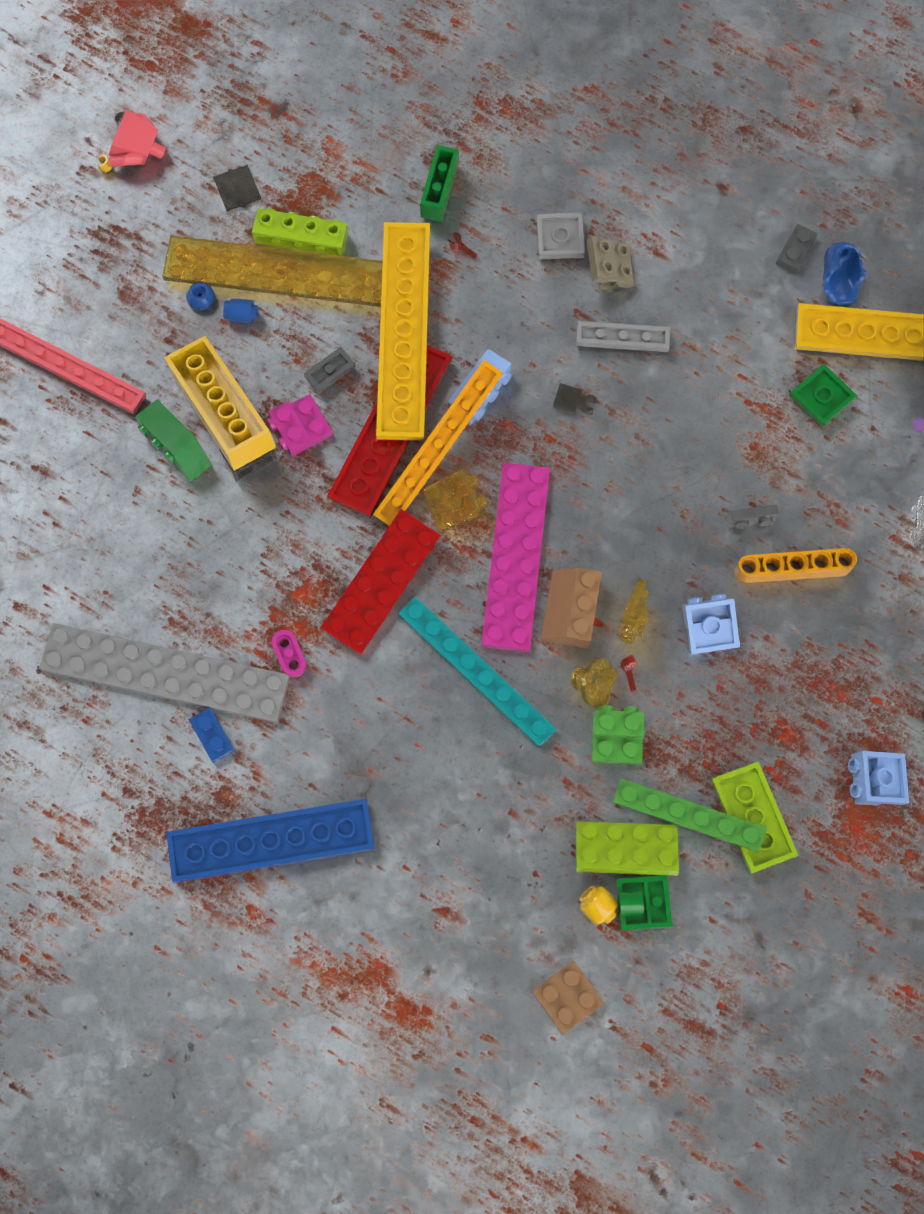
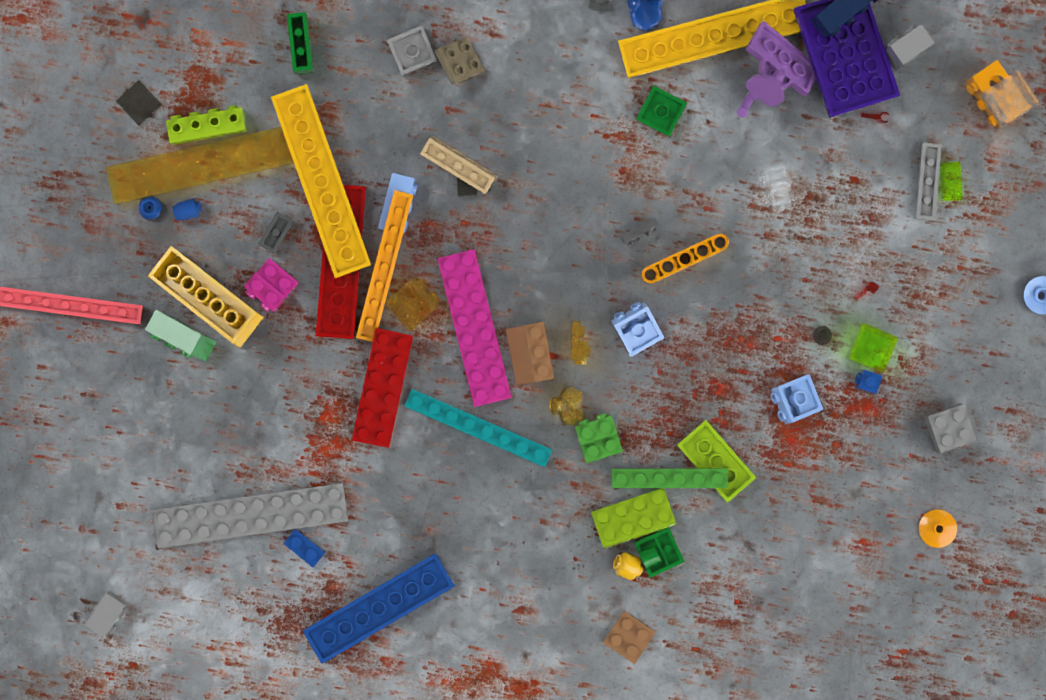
camera: 20 degrees left, 15 degrees up
coral torso [97,109,166,173] -> none
dark pink plate [272,630,306,678] -> none
clear red hand [448,232,478,259] -> none
light grey plate [576,321,670,352] -> none
clear red hand [620,655,637,691] -> none
none -> tan fence [420,136,498,194]

